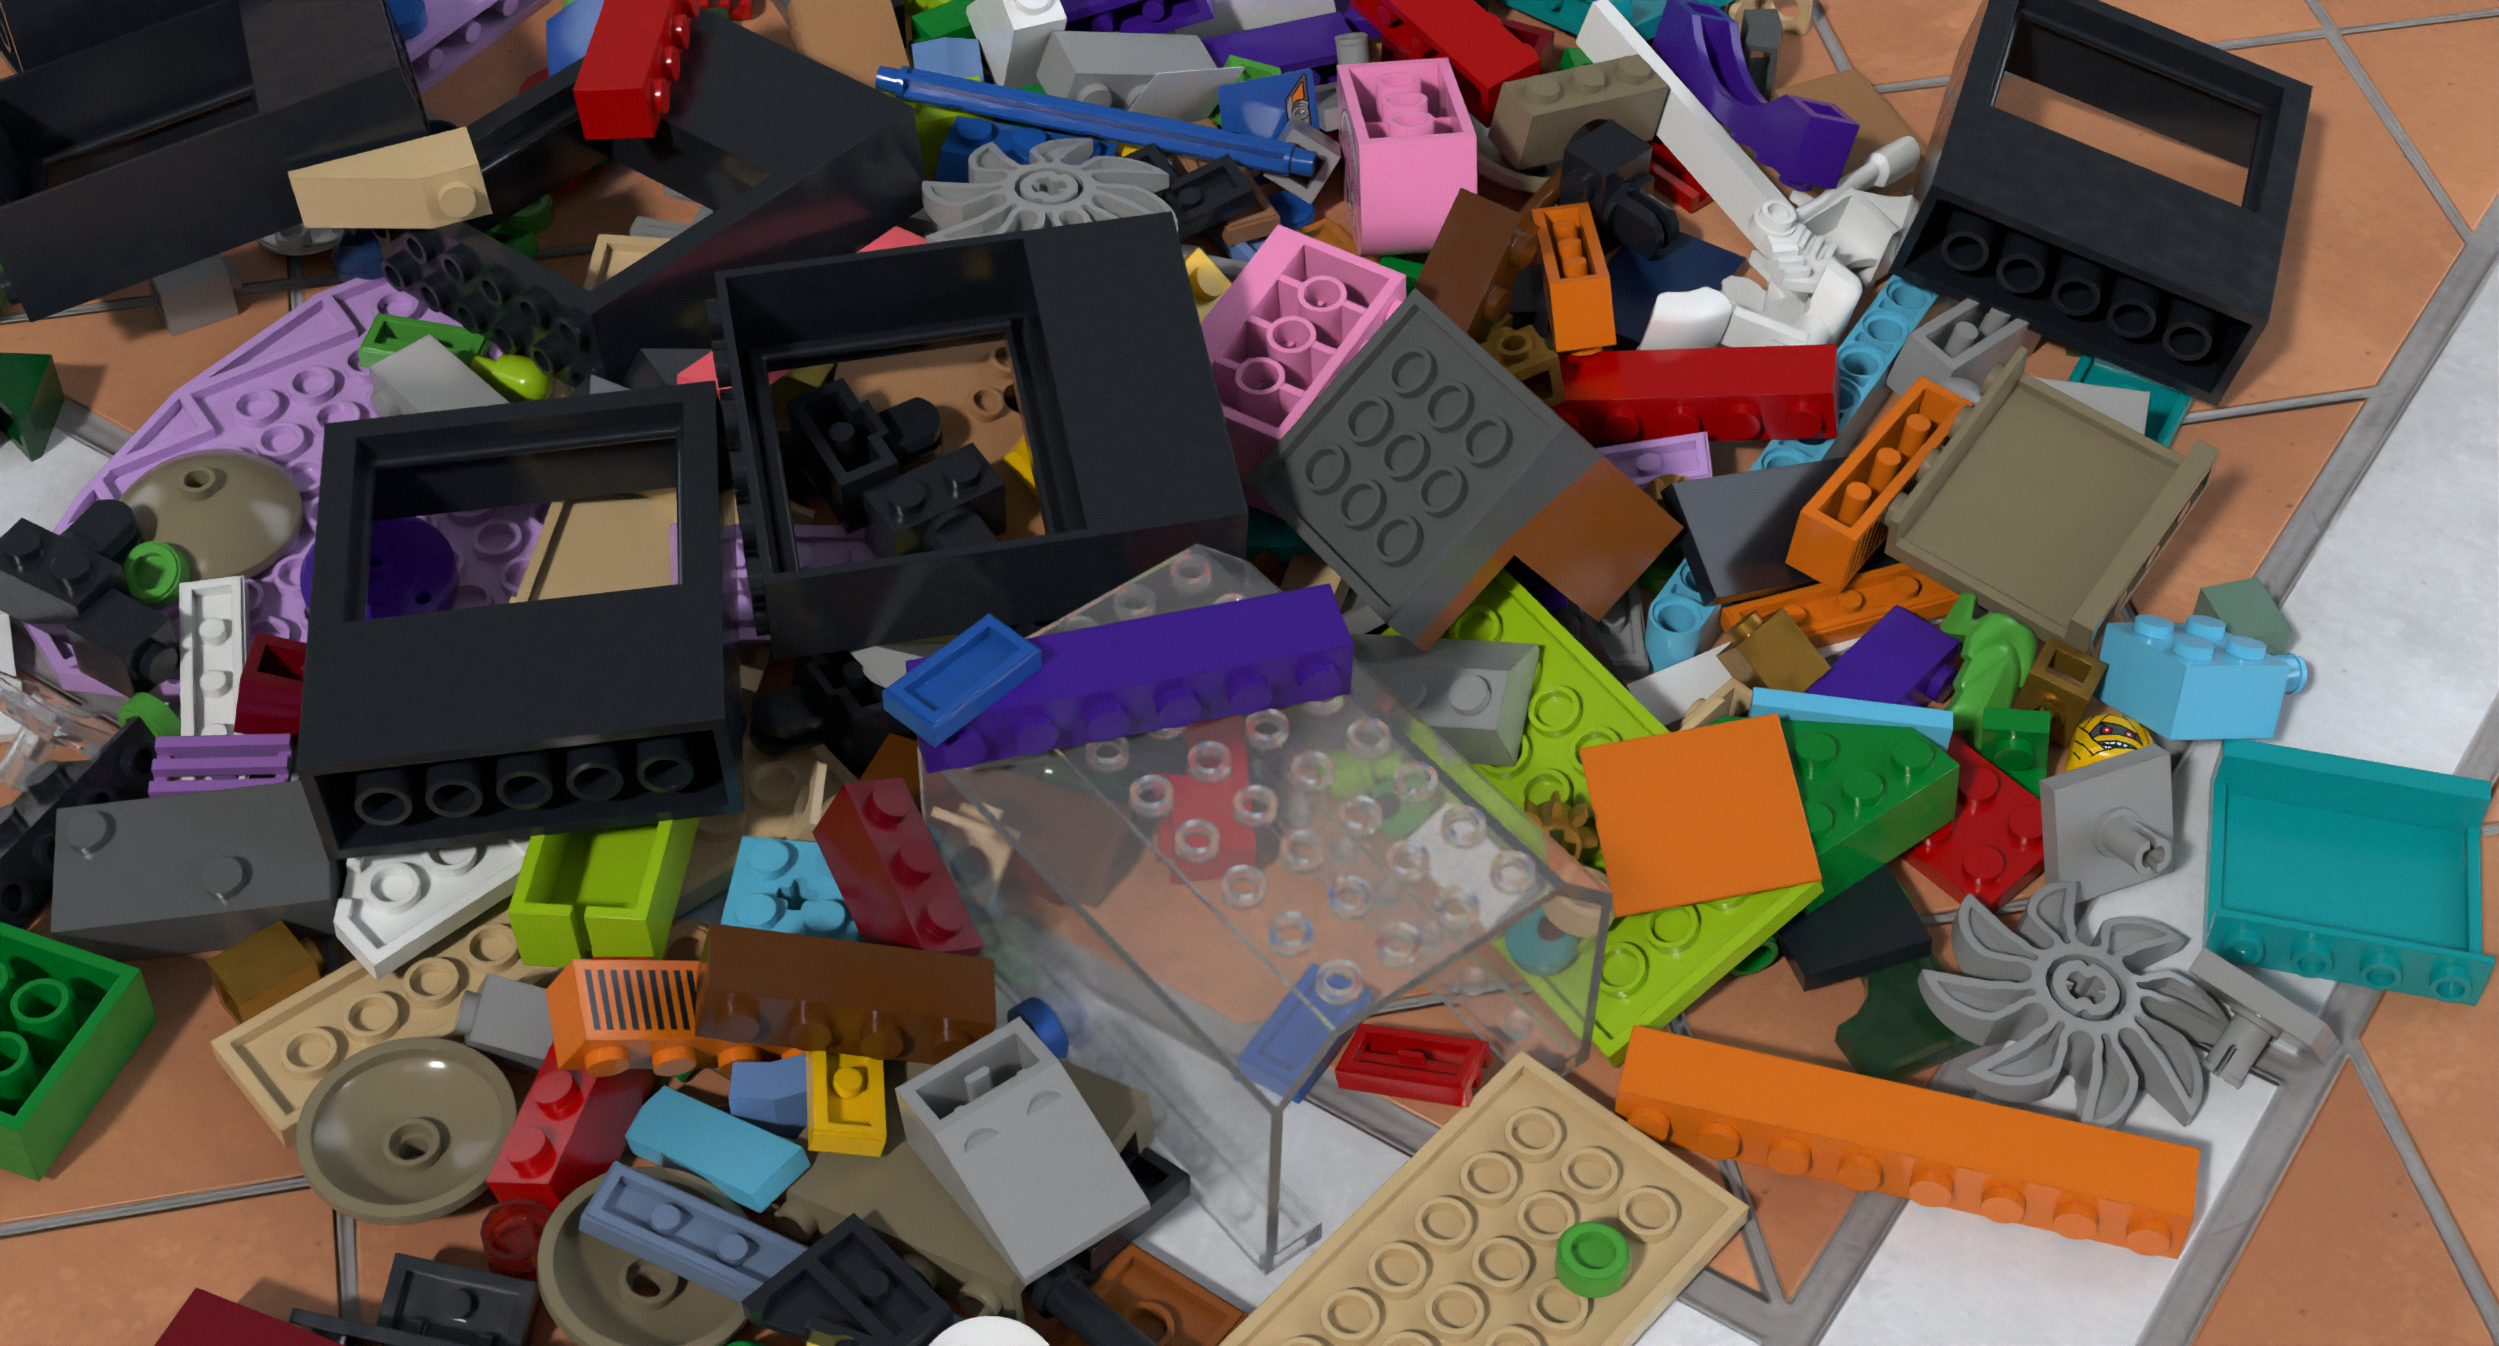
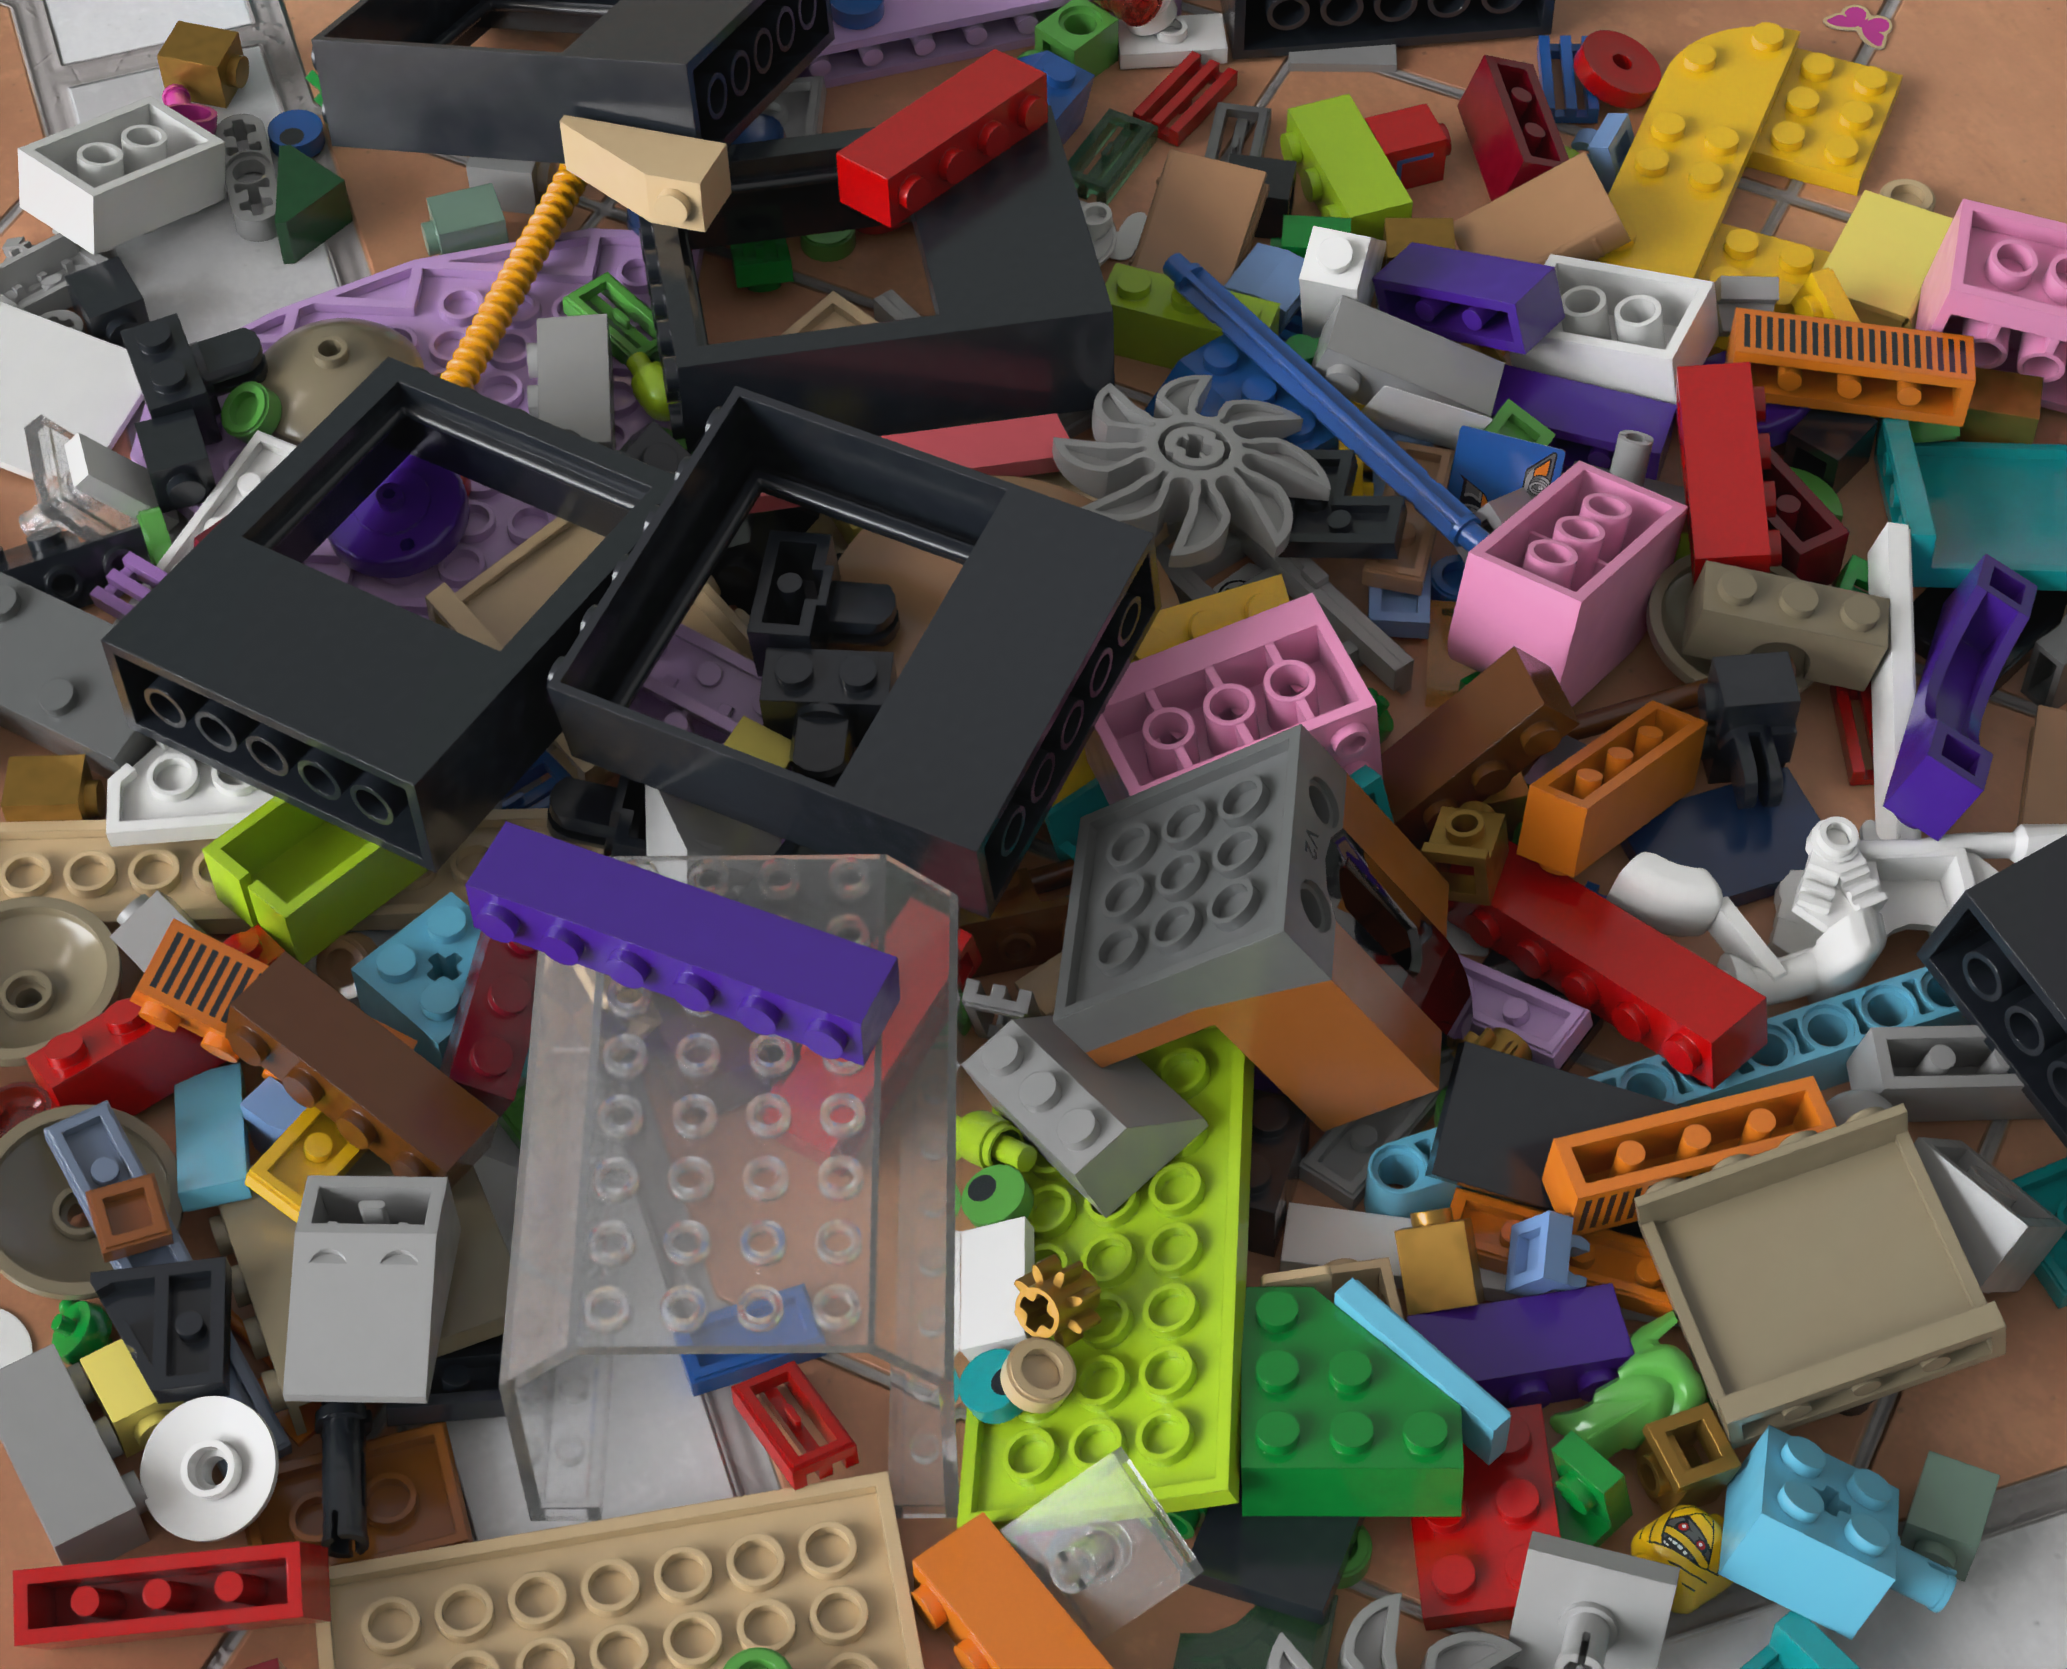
camera: 40 degrees right, 5 degrees up
blue tile [882,613,1042,747] -> none
orange piece [1579,713,1822,918] -> none
none -> white tile [65,432,179,532]
none -> dark orange tile [85,1173,174,1263]
none -> sand green brick [421,183,509,256]
none -> light orange hose [440,163,589,390]
none -> clear tile [1000,1447,1204,1645]
none -> medium blue tile [1505,1210,1590,1297]

